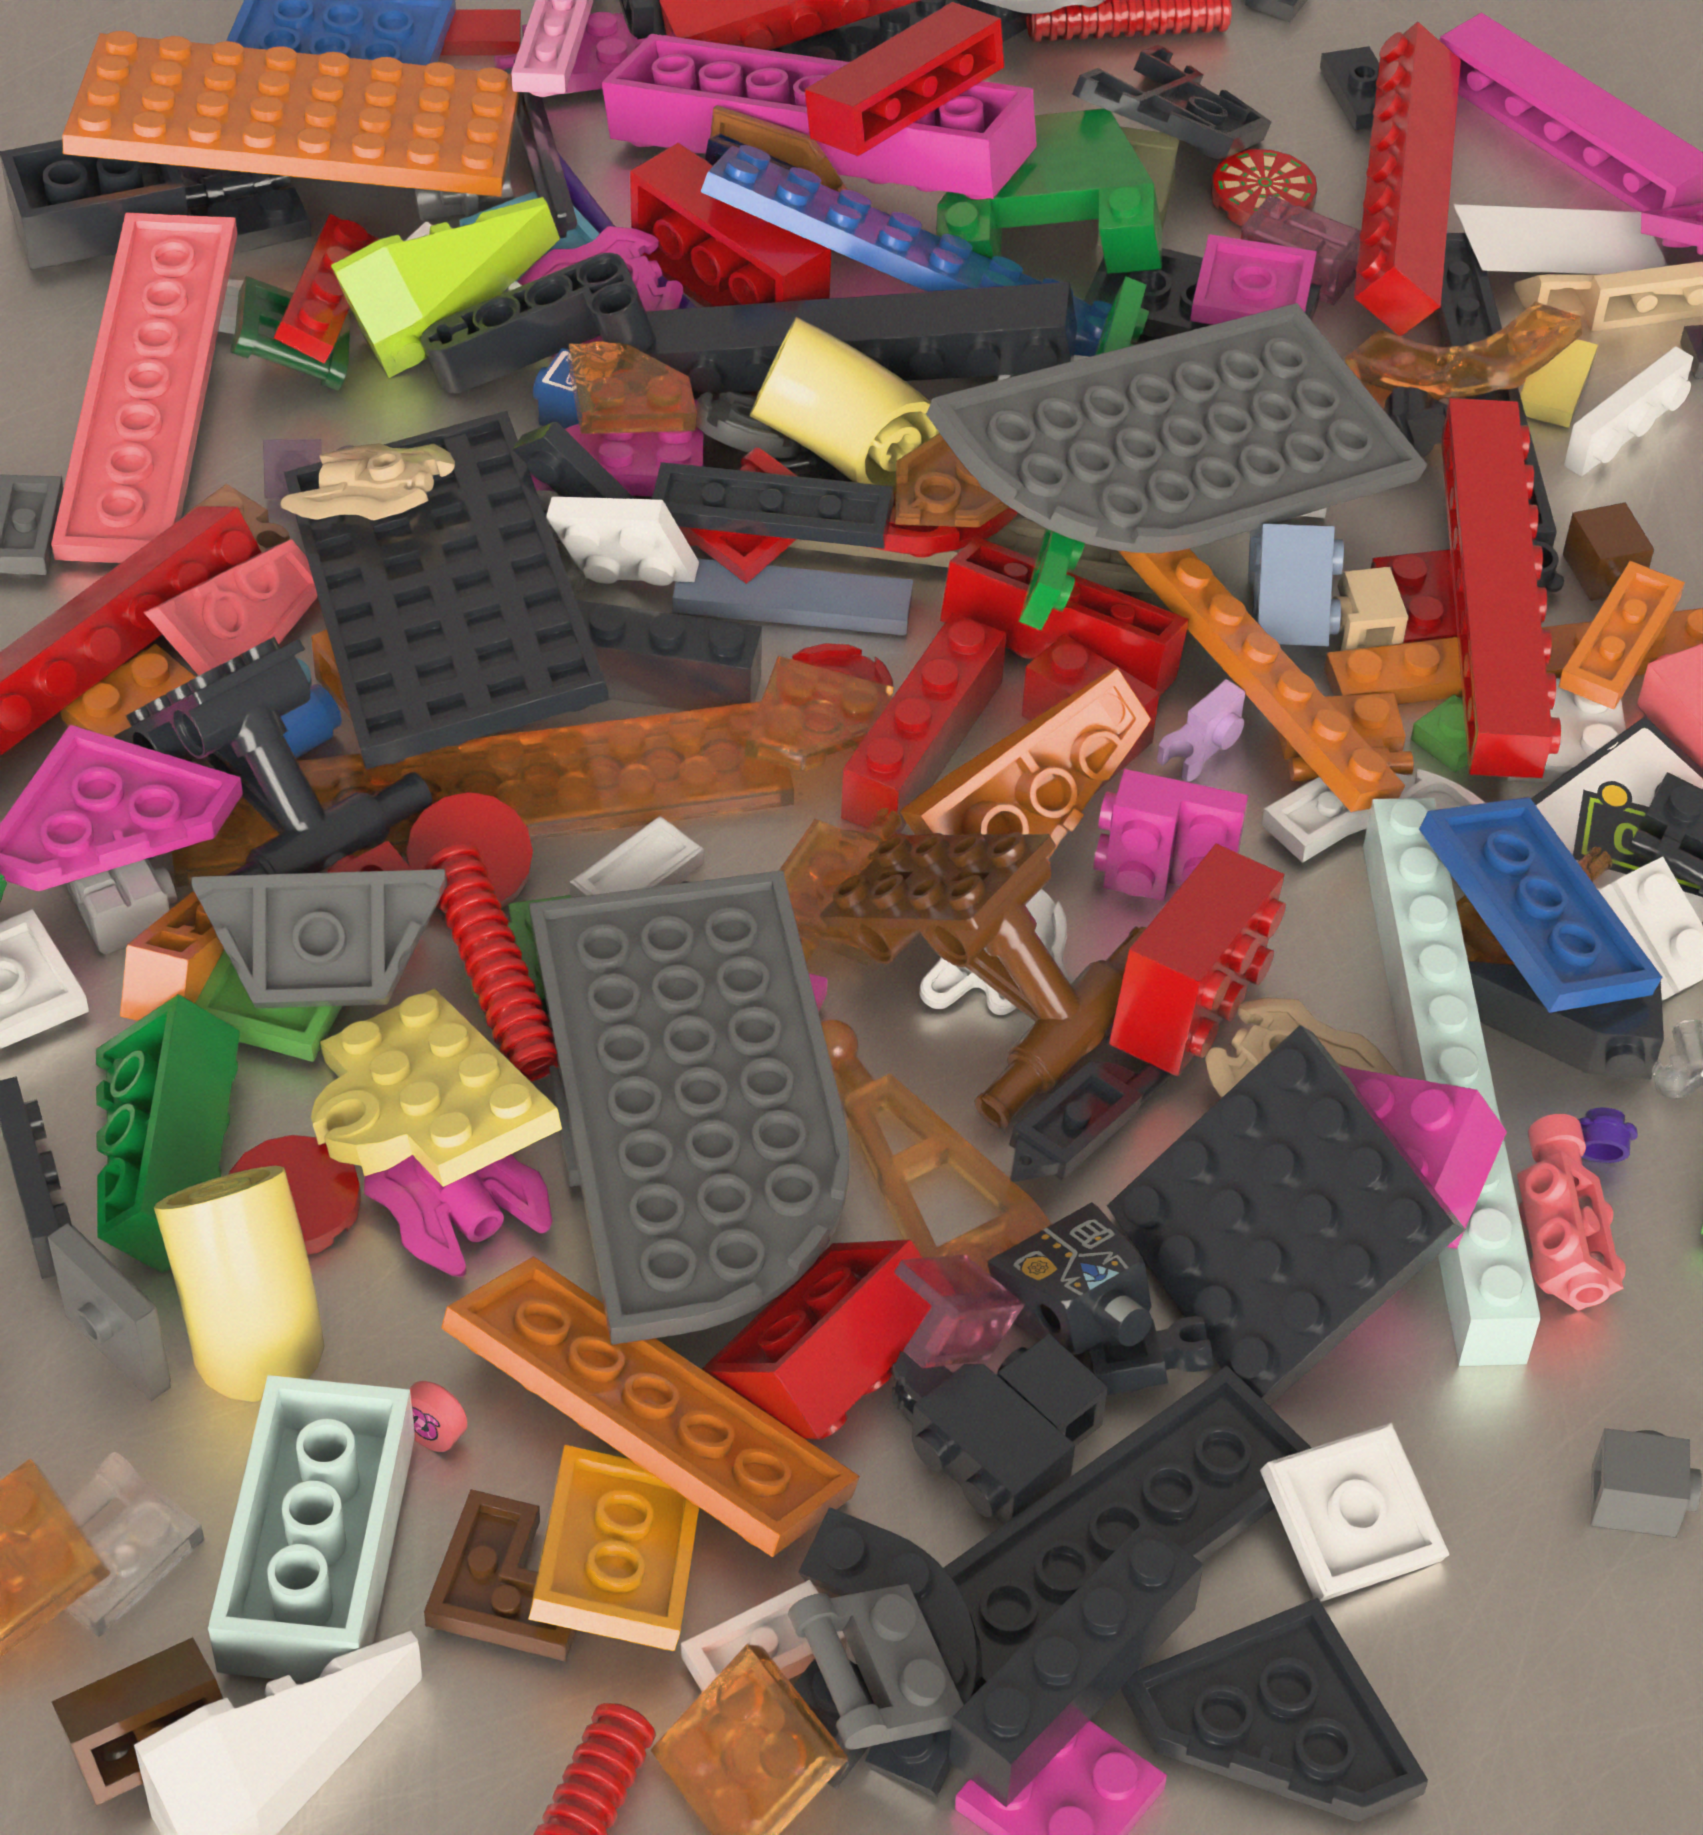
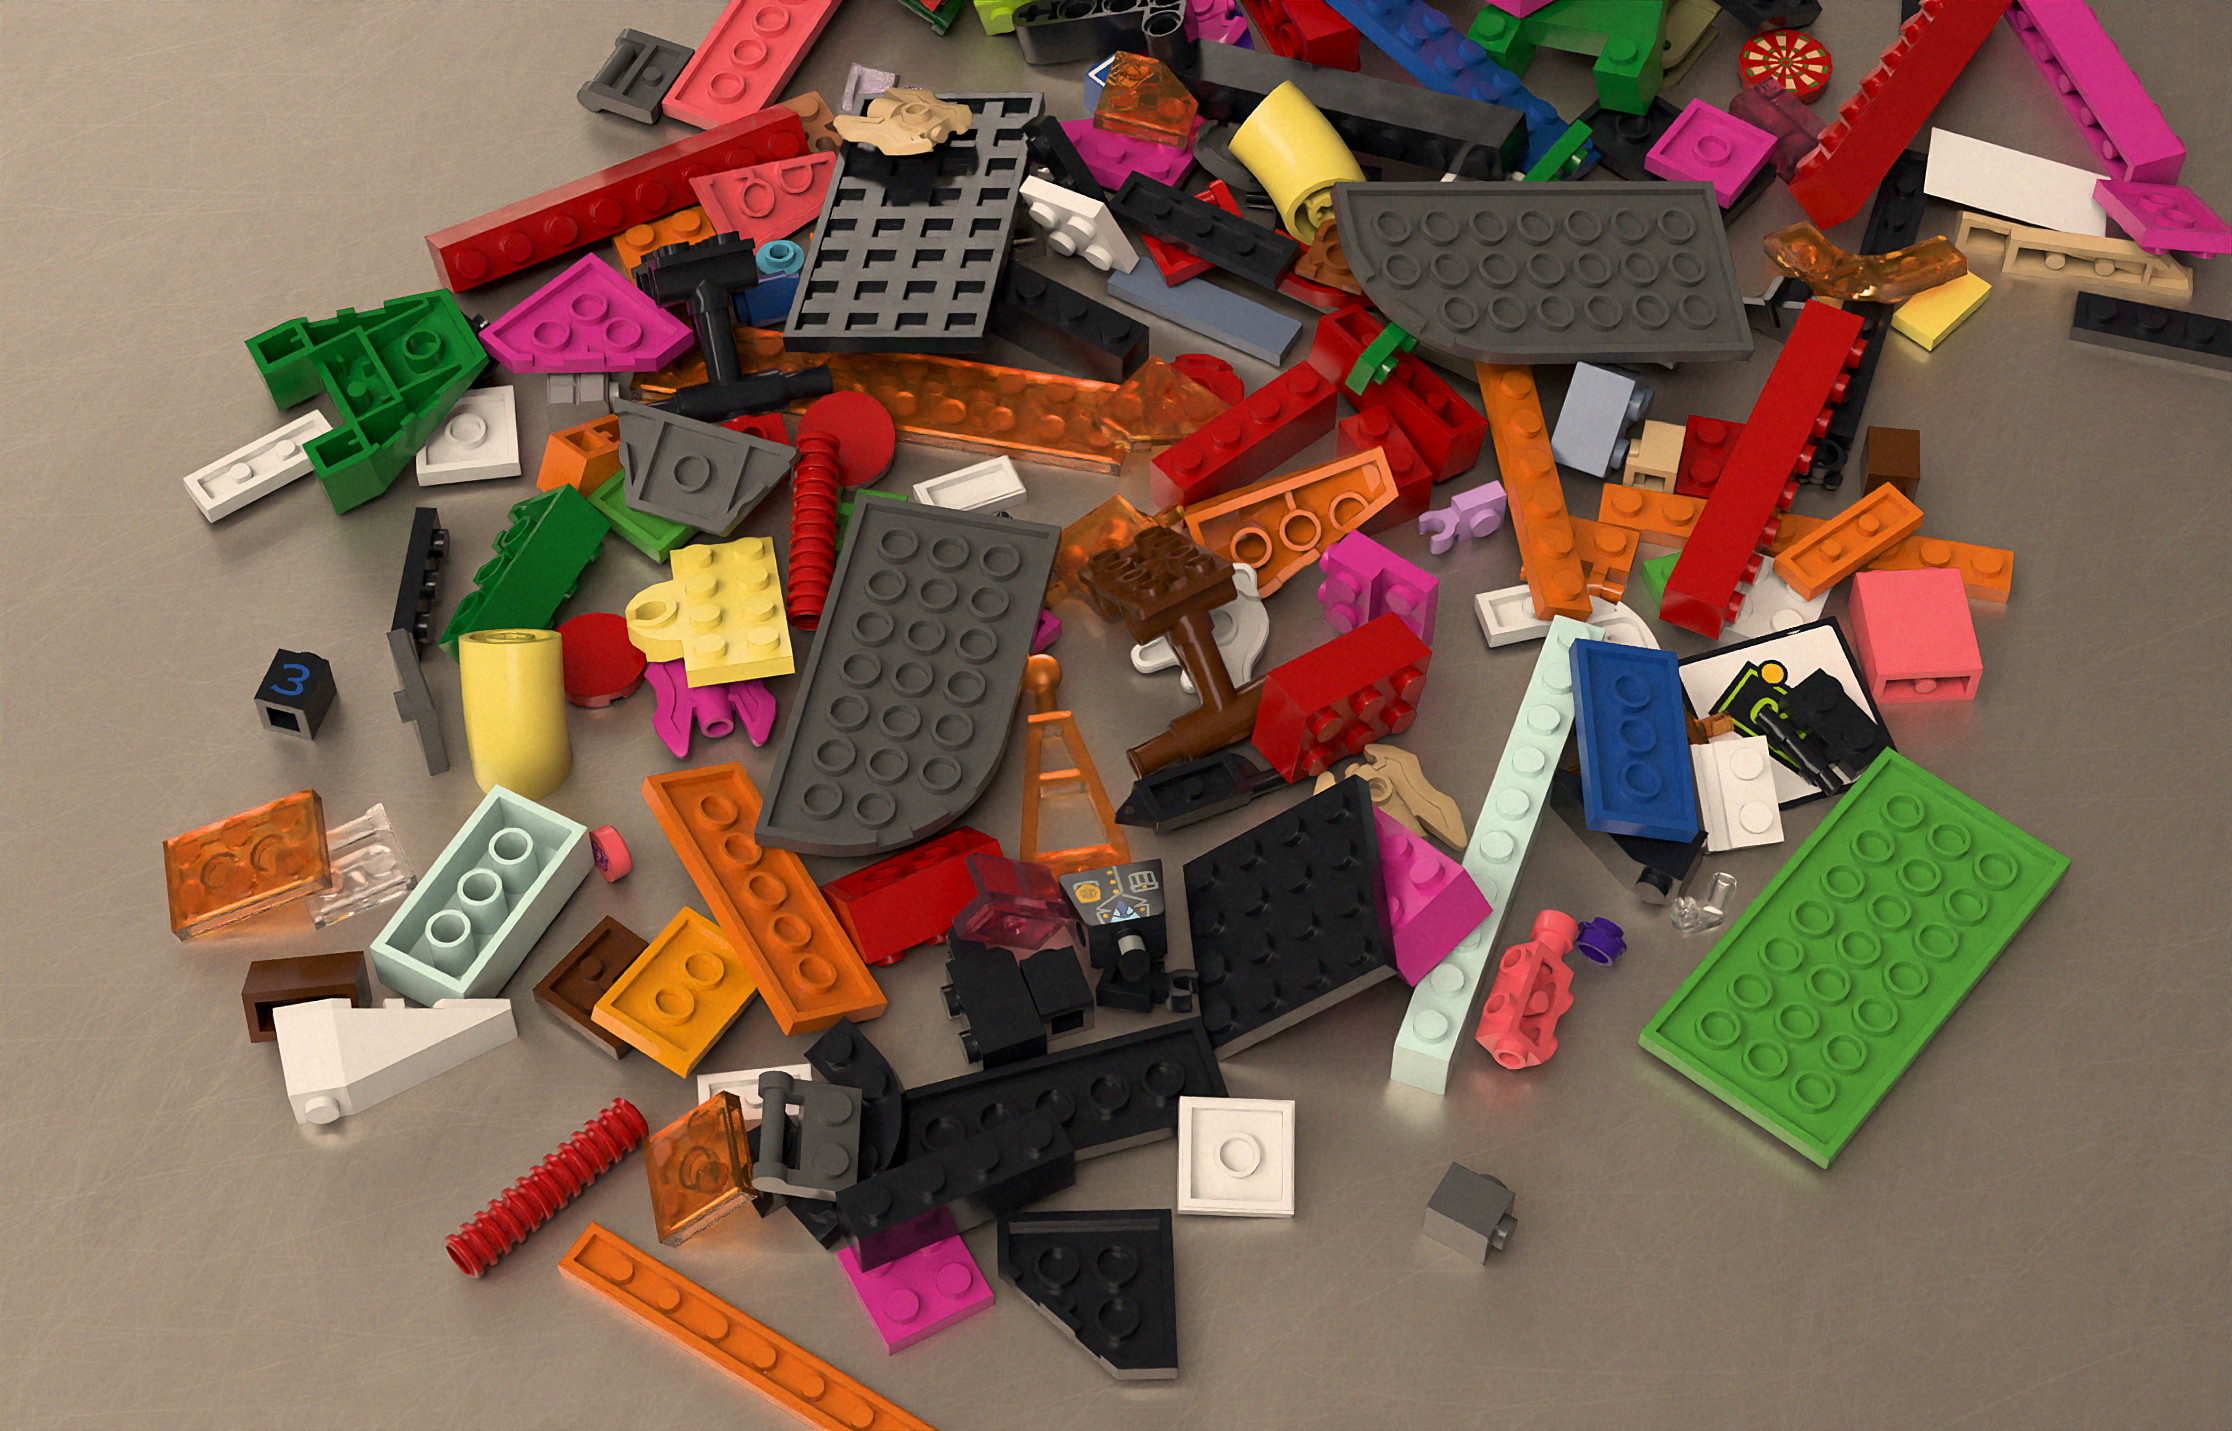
camera: 25 degrees right, 5 degrees up
white plate [1564,346,1693,477] -> none

